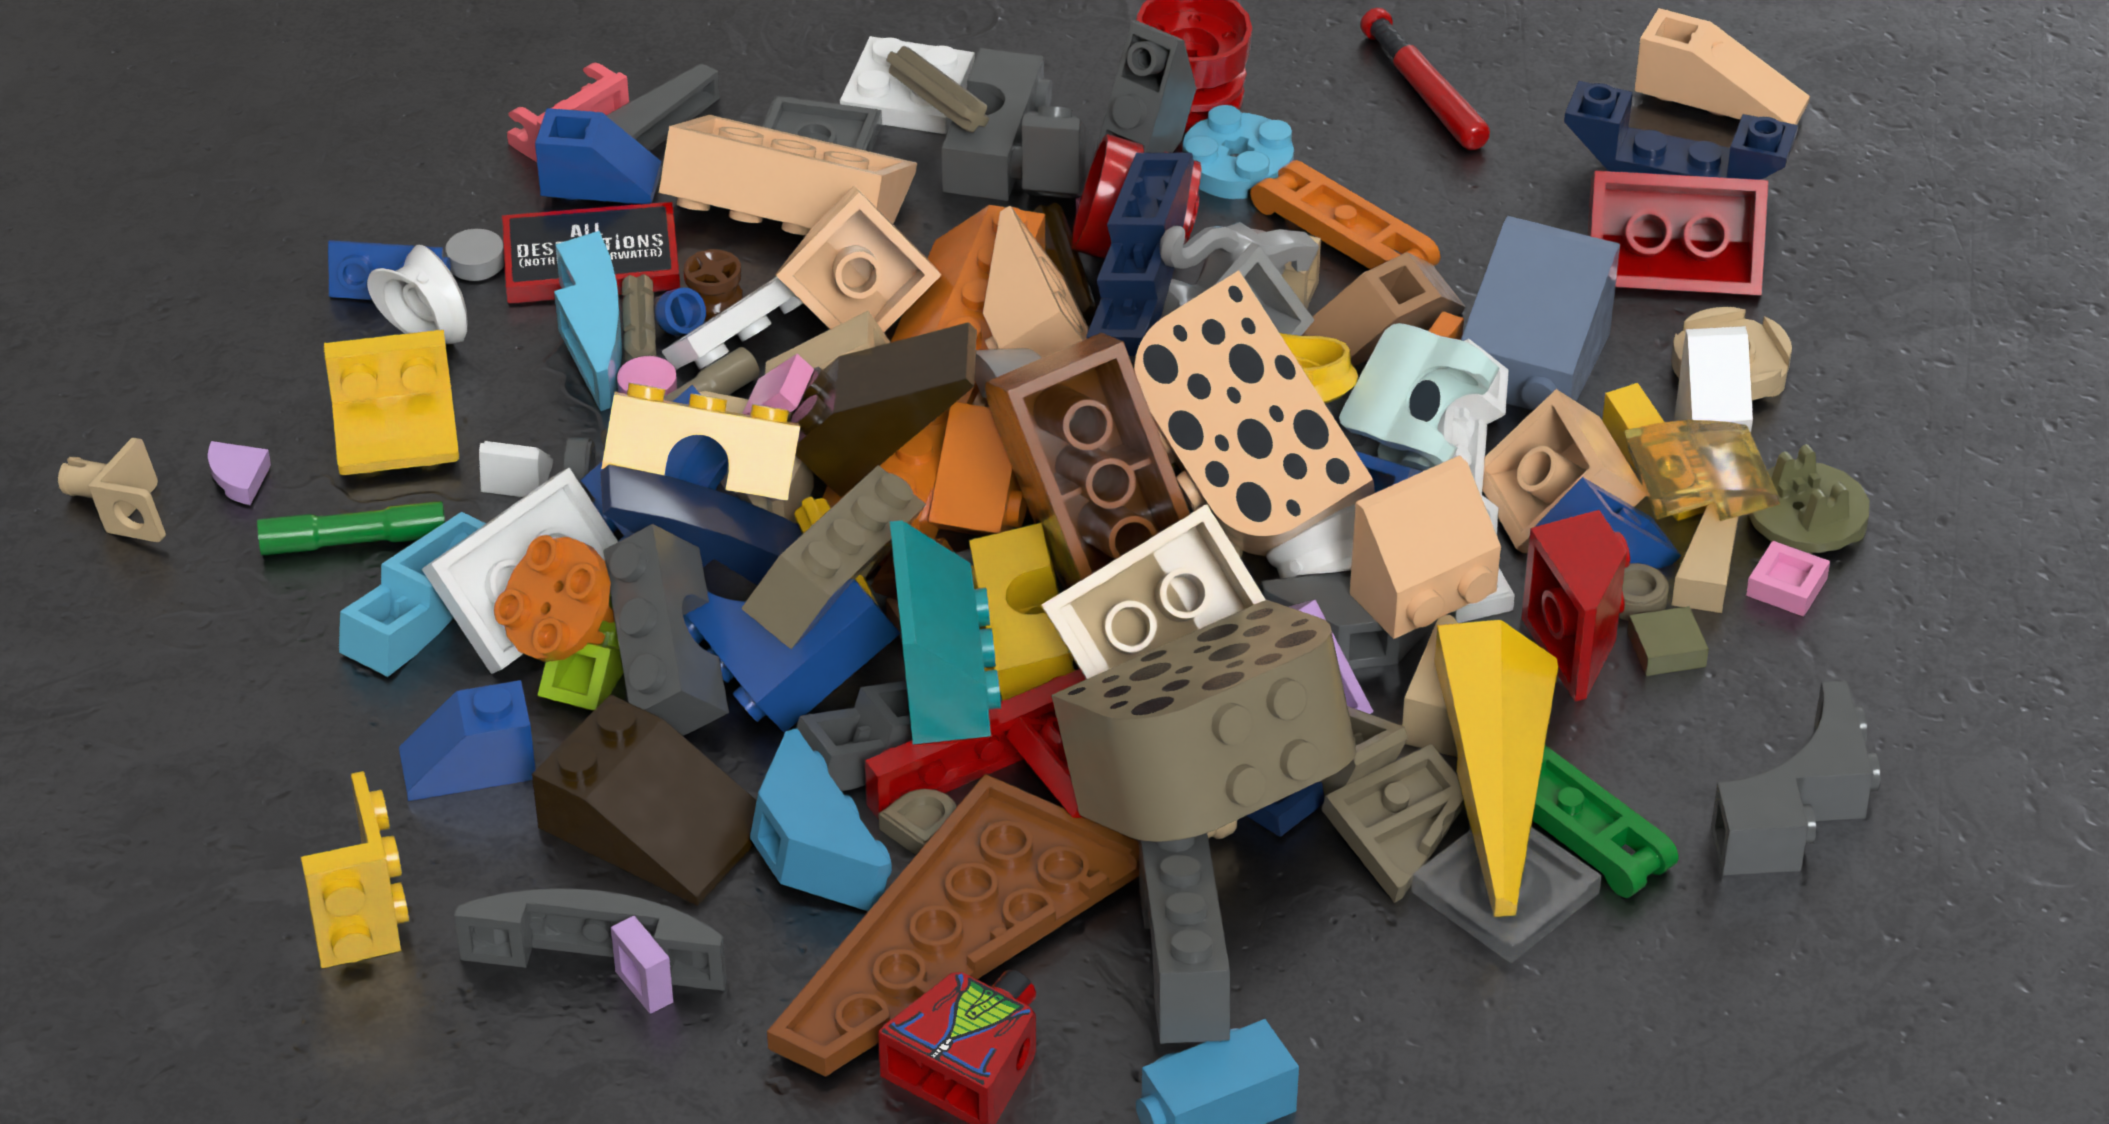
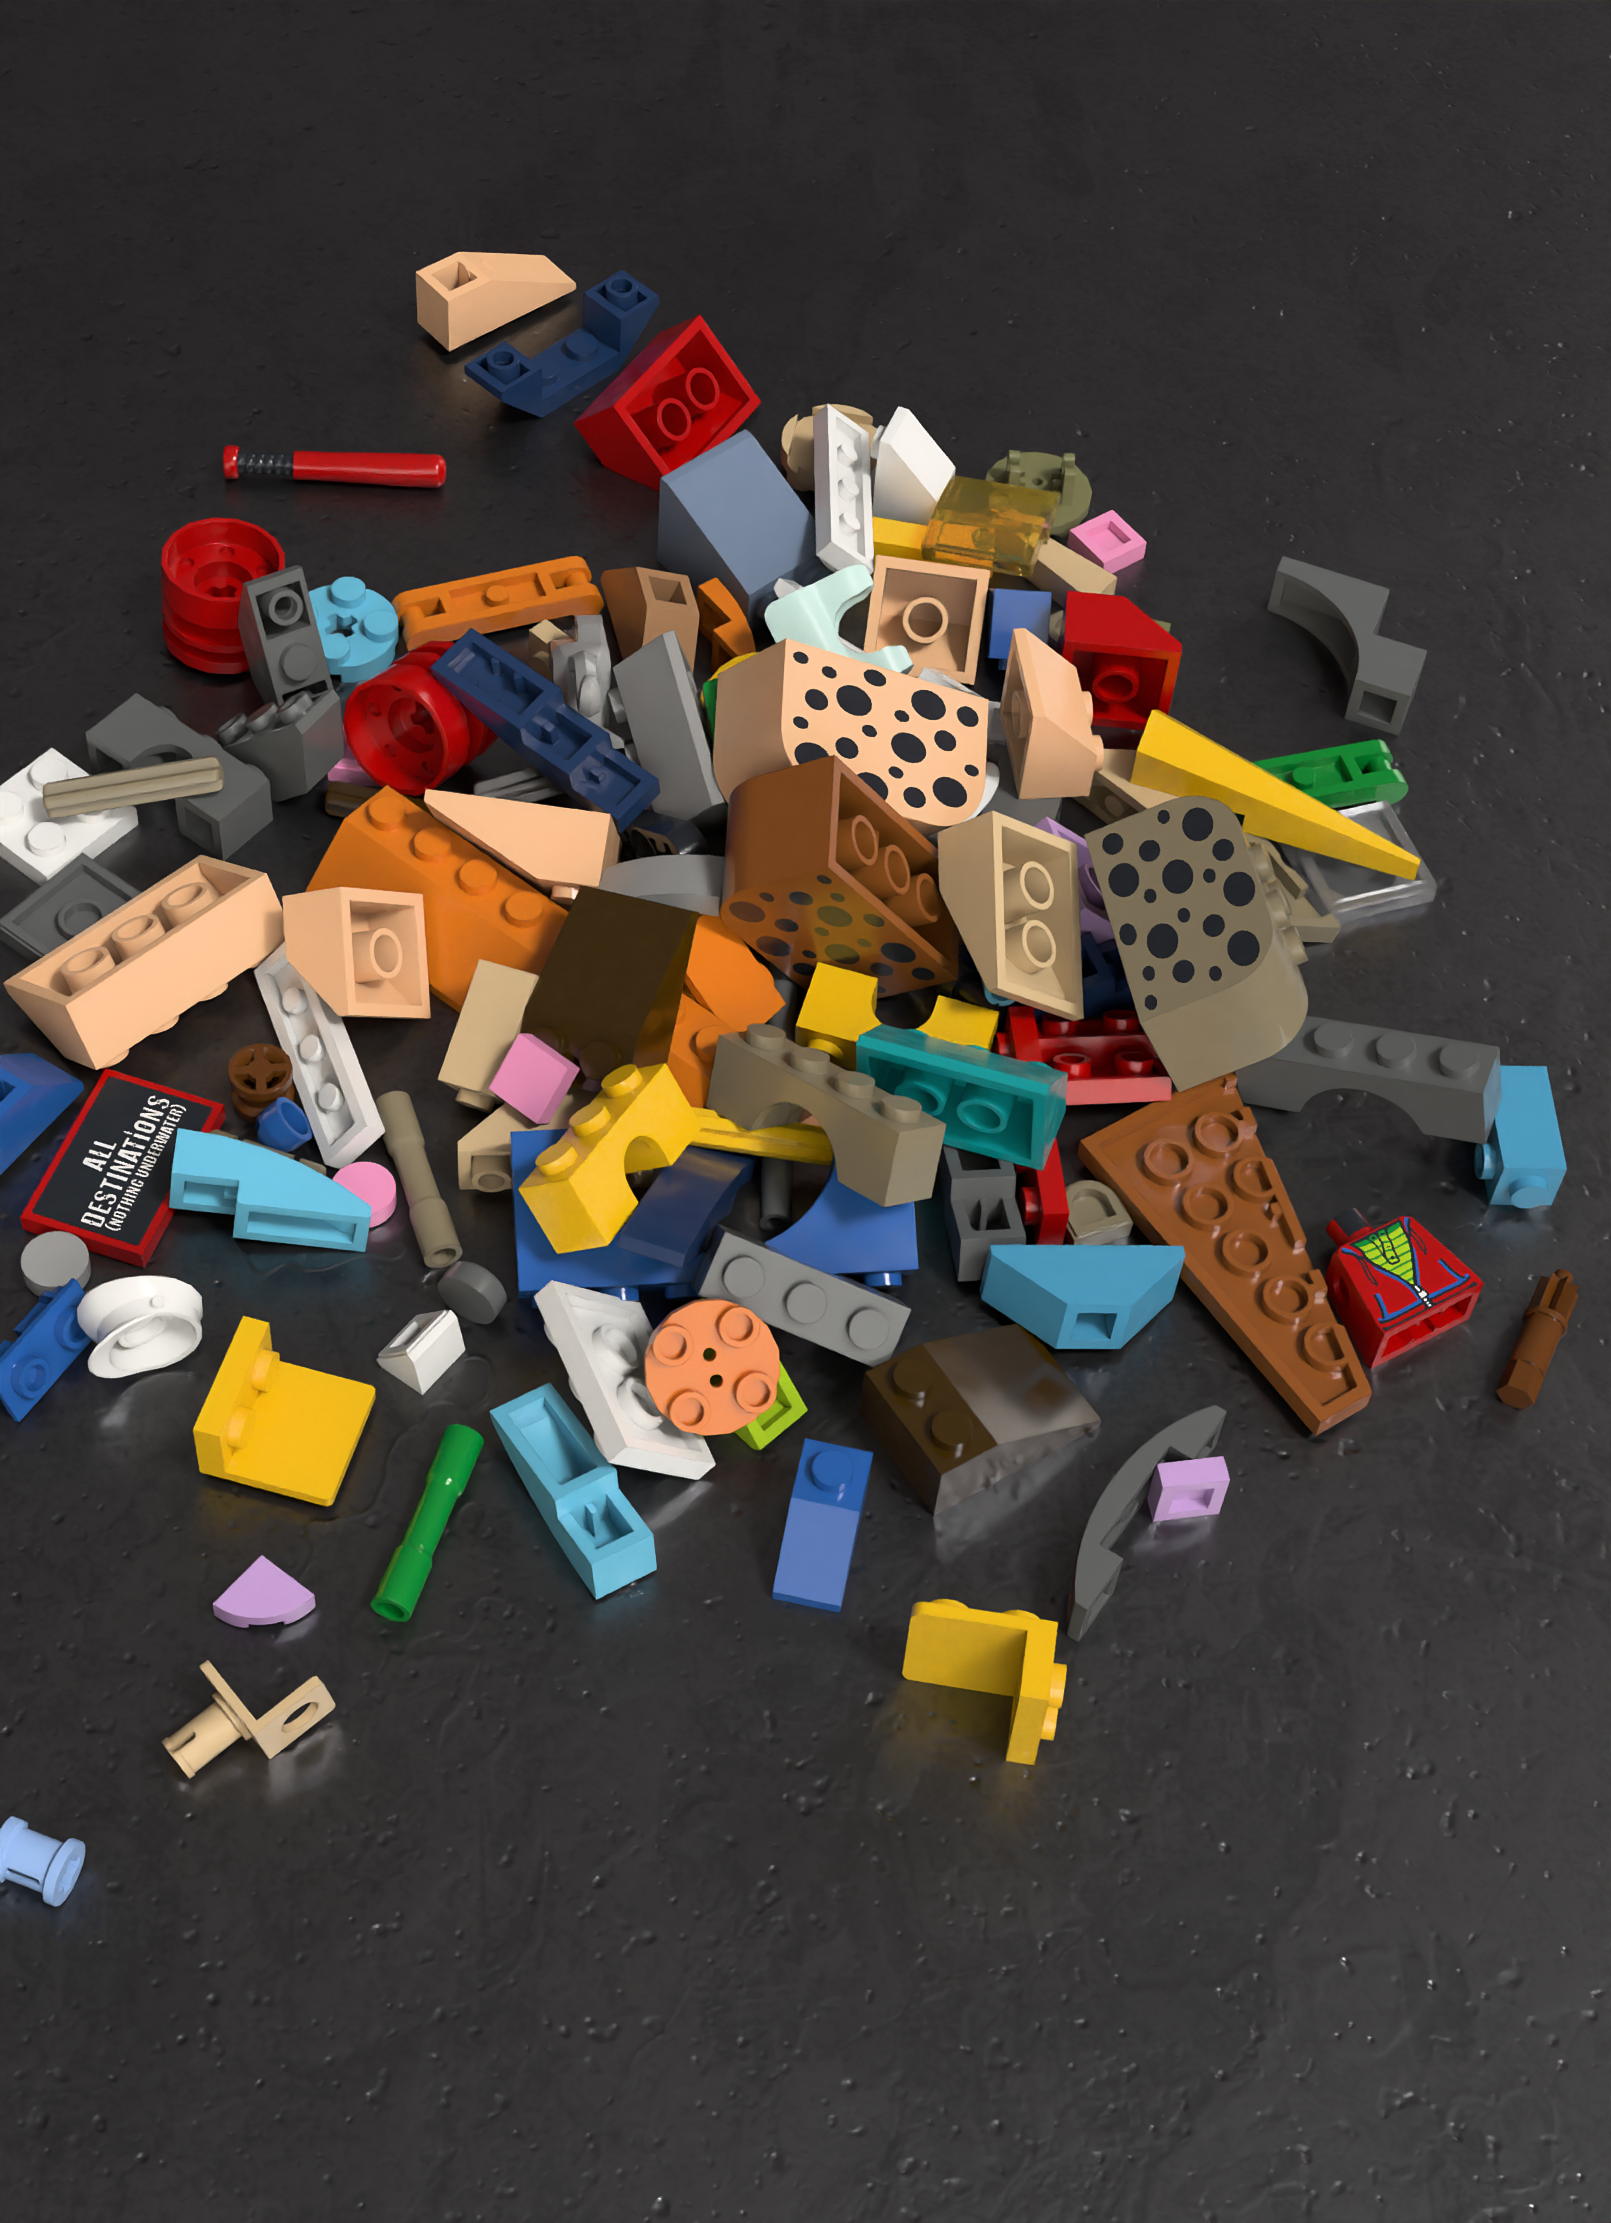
camera: 70 degrees left, 10 degrees up
none -> white plate [813,404,874,574]

